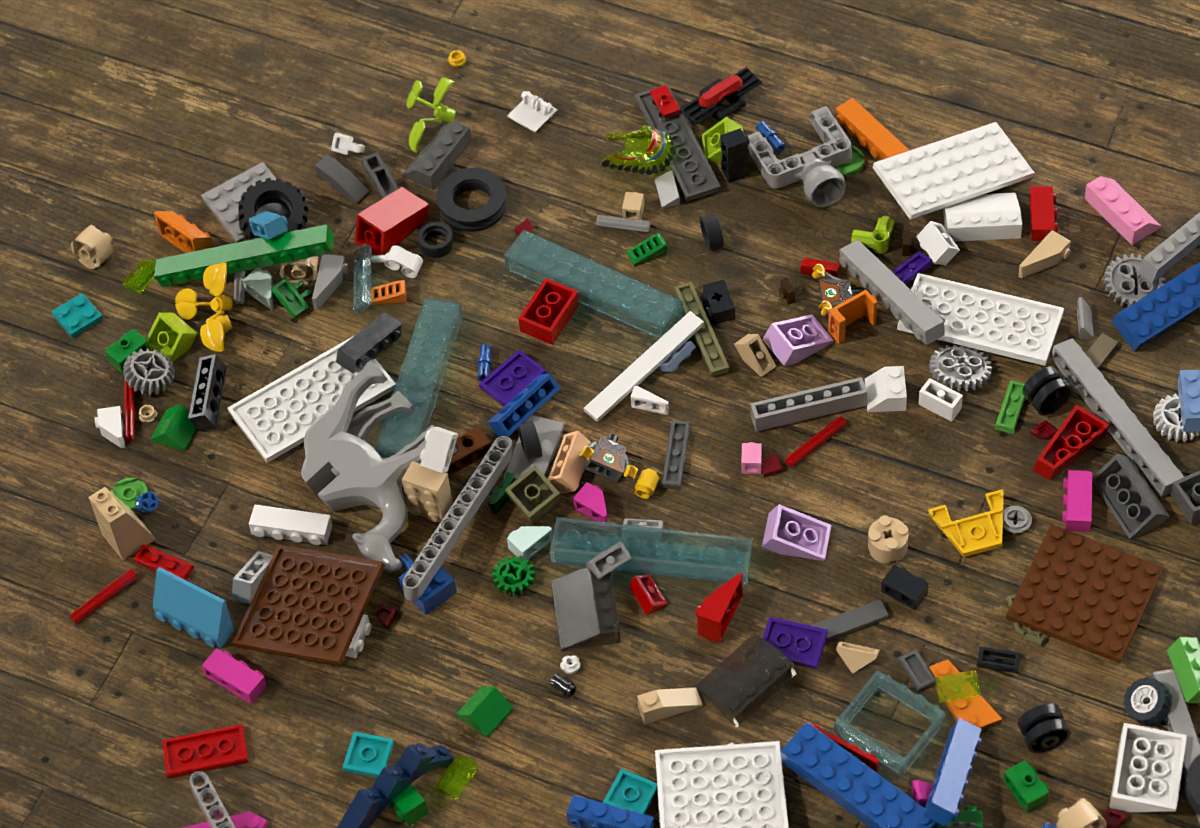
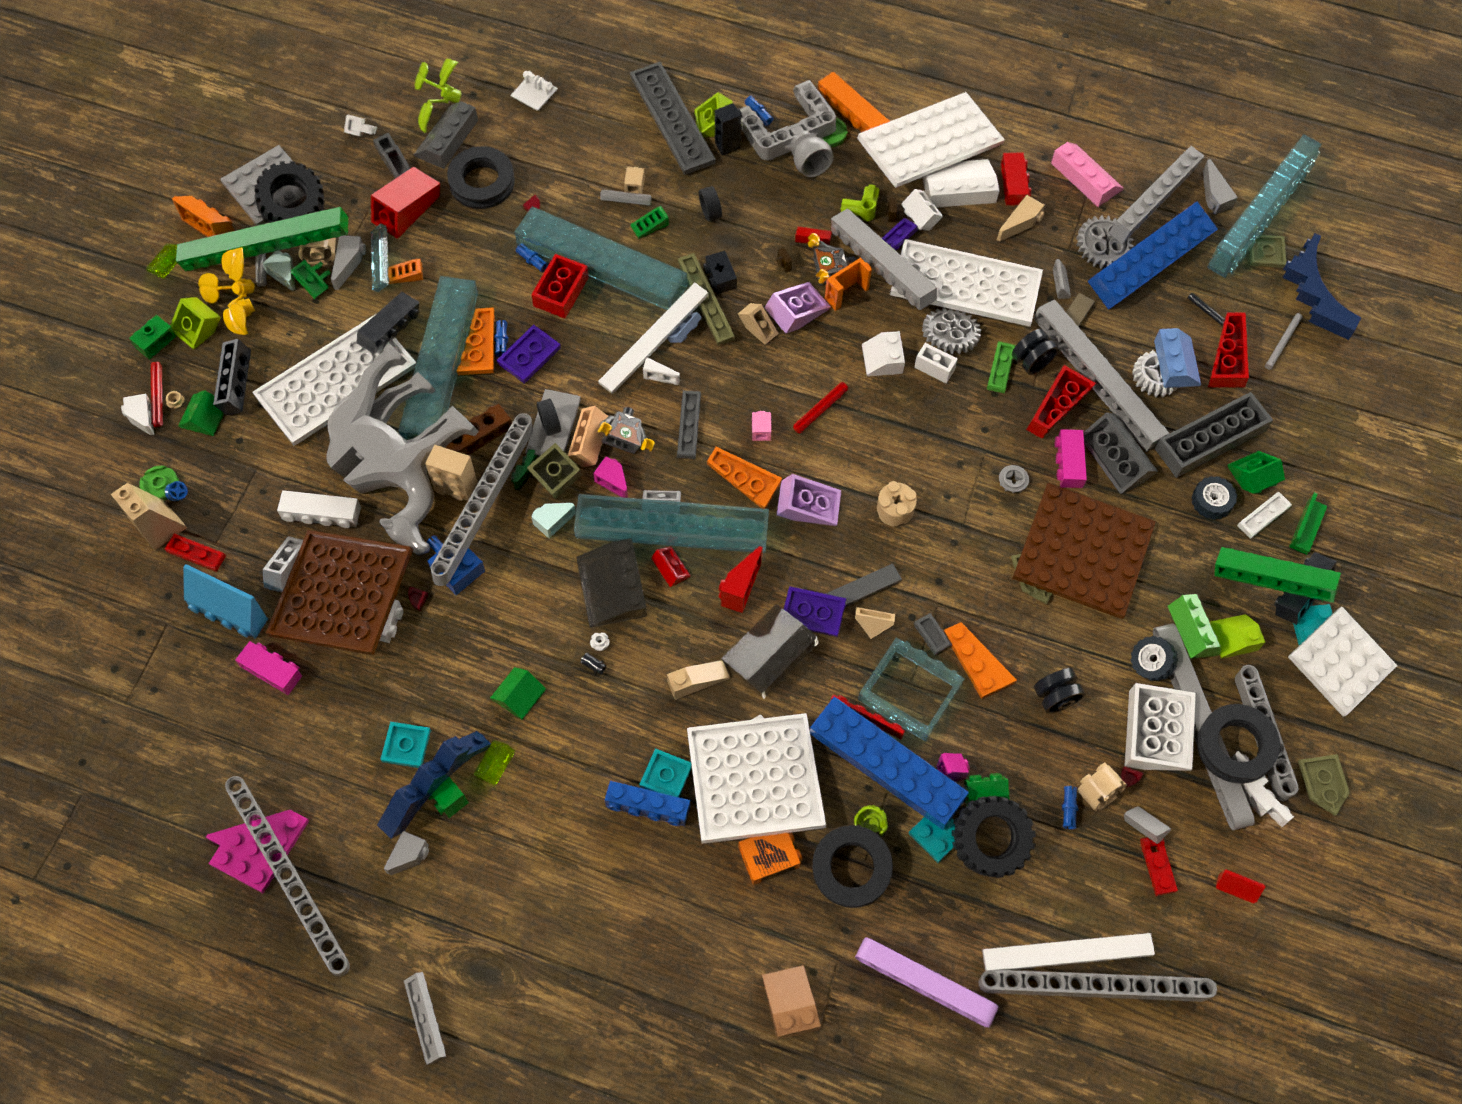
camera: 10 degrees left, 10 degrees up
teal plate [51,293,103,339] -> none
red axle [70,569,137,624] -> none
tan brick [71,225,113,269] -> none
light grey gear [123,348,175,396] -> none
red tile [162,724,249,779] -> none
dark azure brick [249,211,288,240] -> none
dark grey slope [315,154,369,204] -> none
white beam [371,246,423,278] -> none
black tyre [418,222,454,258] -> none
white brick [420,427,458,473] -> none
yellow plate [448,50,466,67] -> none
blue brick [487,374,561,437] -> none
green gear [492,555,535,596] -> none
light grey slope [586,541,632,579] -> none
clear neon green piece [602,125,676,176] -> none
yellow brick [635,469,659,499] -> none
red plate [650,85,681,119] -> none
light grey slope [654,170,680,209] -> none
black piece [680,67,762,125] -> none
light grey brick [750,377,867,432] -> none
dark red tile [763,453,782,477] -> none
black brick [881,564,929,611] -> none
brick [923,718,981,826] -> none
yellow wing [928,489,1004,557] -> none
clear neon green slope [935,670,980,702] -> none
black tile [977,646,1021,674] -> none
green brick [1003,760,1050,813] -> none
dark red tile [1030,420,1057,440] -> none
none -> orange wing [456,308,495,375]
none -> blue pin [516,243,549,273]
none -> orange wing [707,447,782,511]

